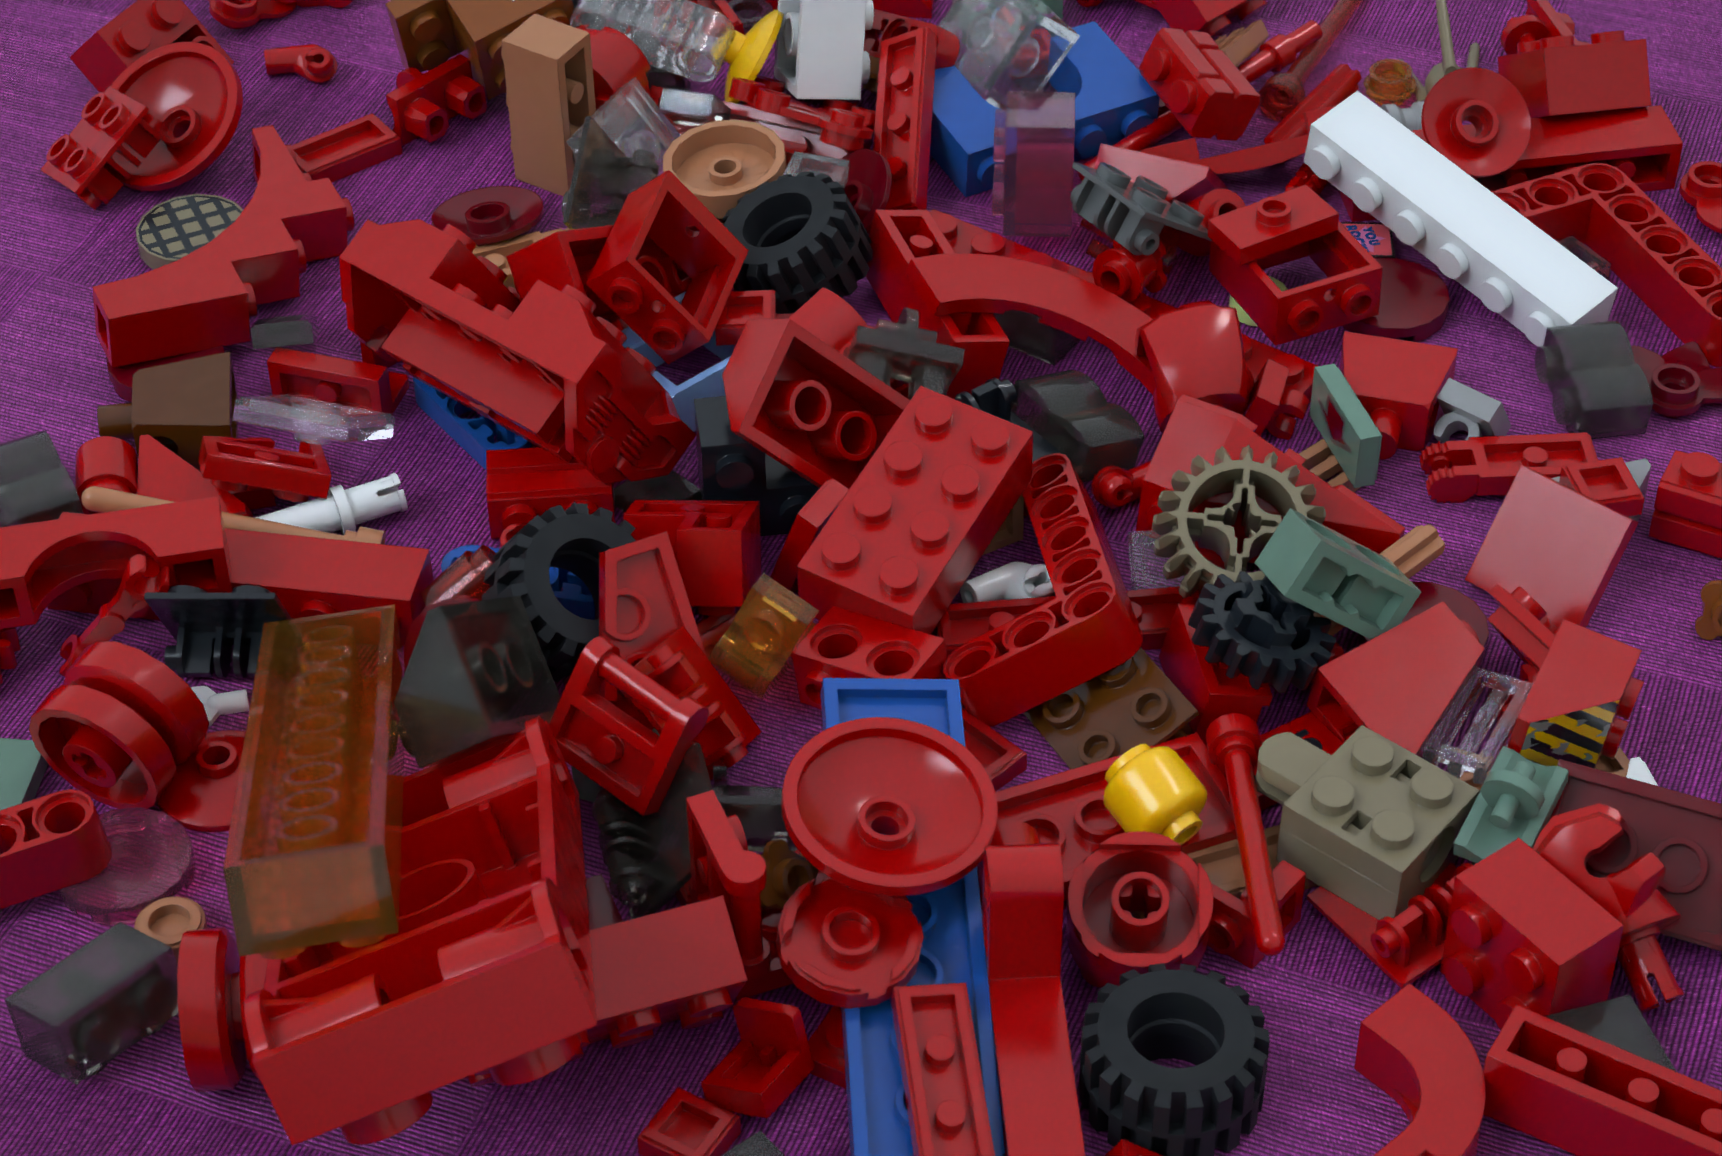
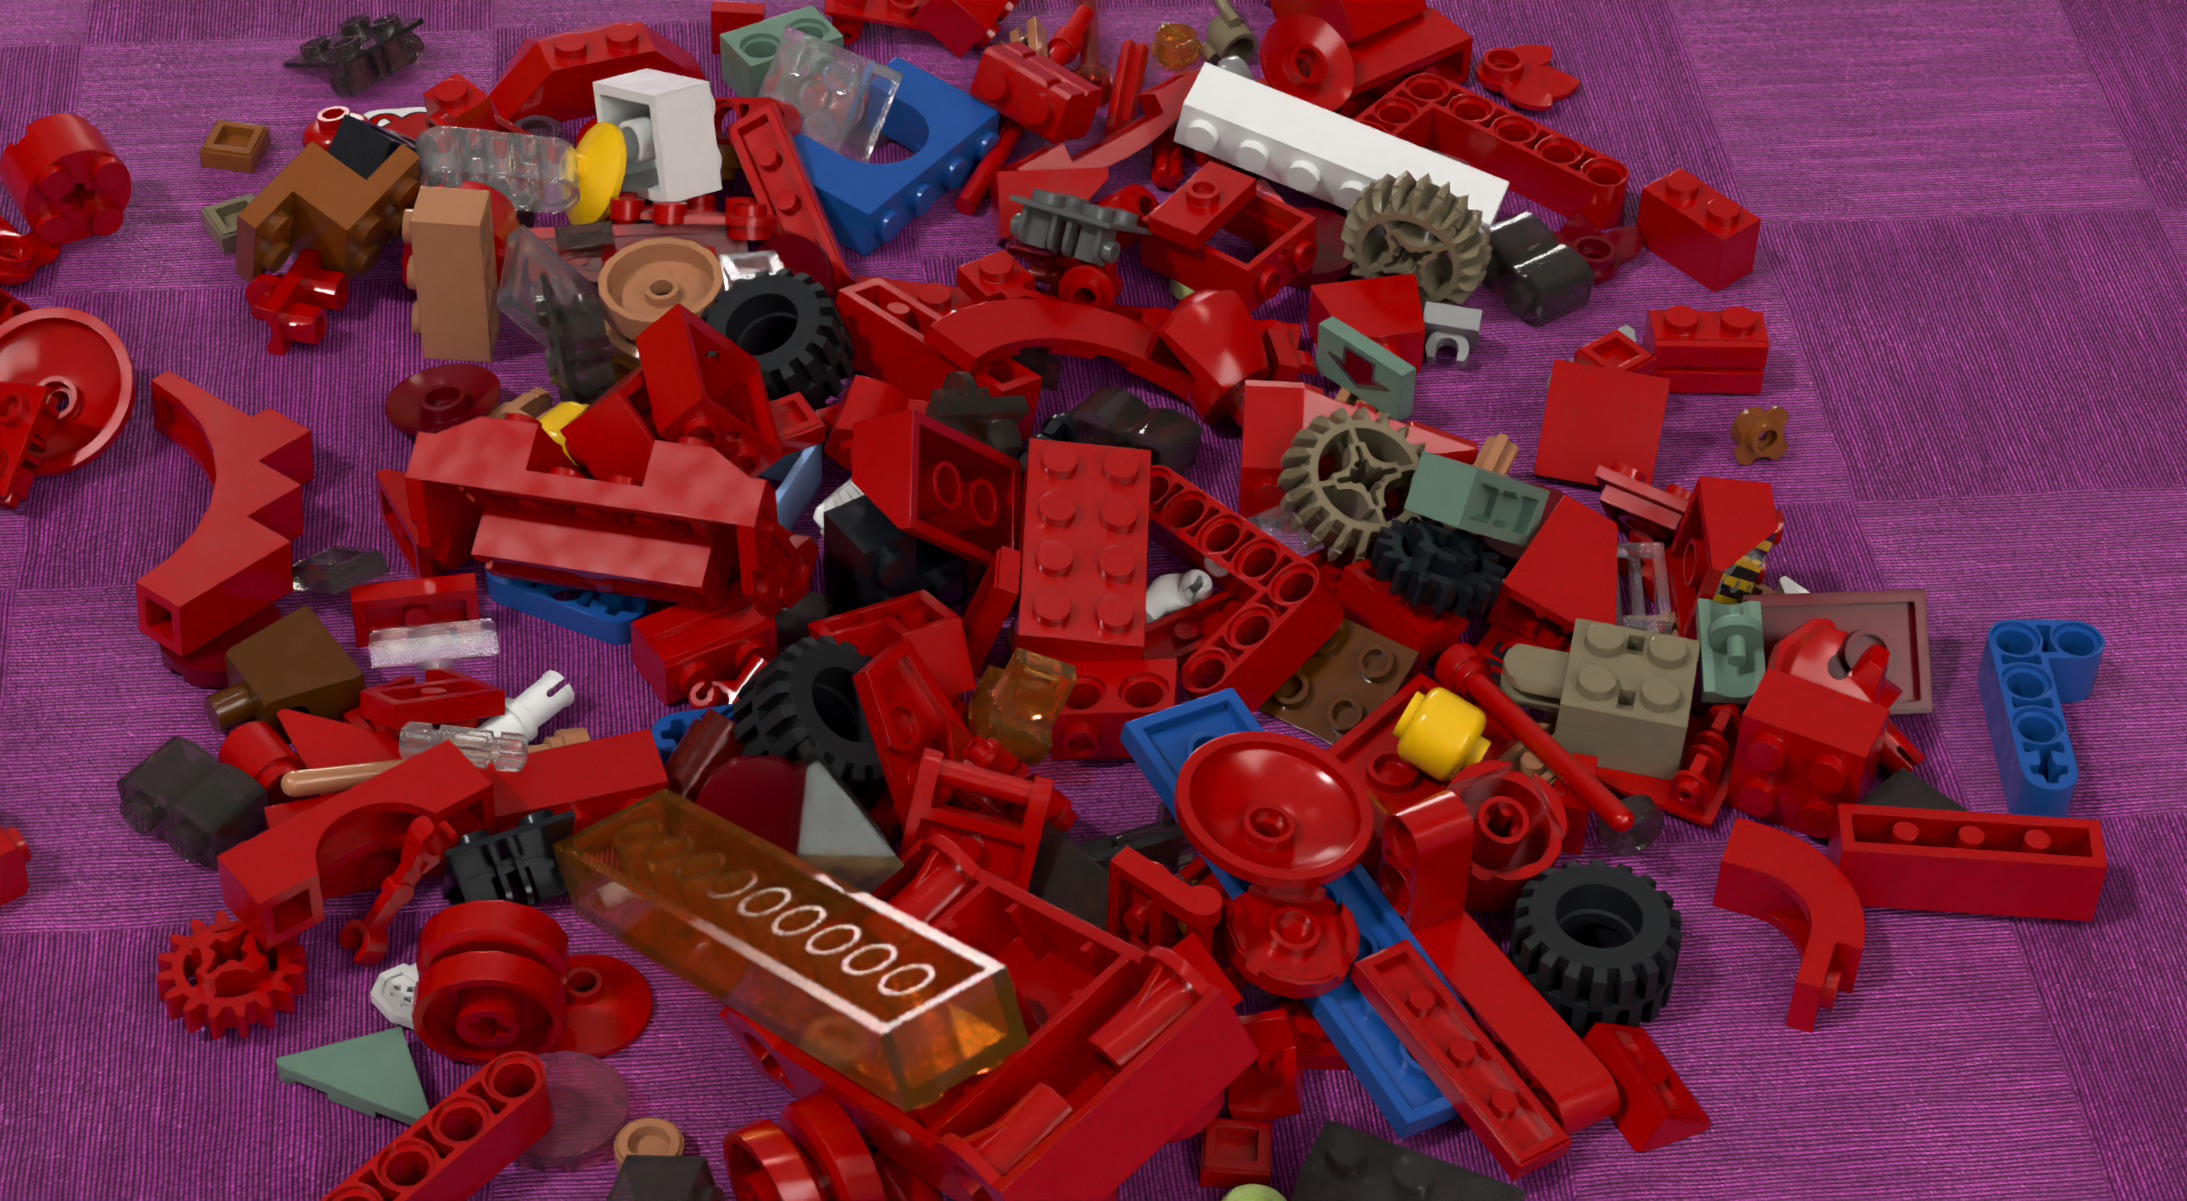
camera: 30 degrees left, 0 degrees up
tile [135,194,243,270] -> none
red arm [264,44,337,84] -> none
red tile [292,113,403,182] -> none
clear pink brick [992,91,1075,237] -> none
red arm [1091,461,1151,509] -> none
red hinge [1419,432,1598,503] -> none
none -> clear axle [399,721,529,772]
none -> red plate [957,249,1047,304]
none -> dark tan gear [1340,170,1493,313]
none -> clear smoke tile [1597,794,1665,855]

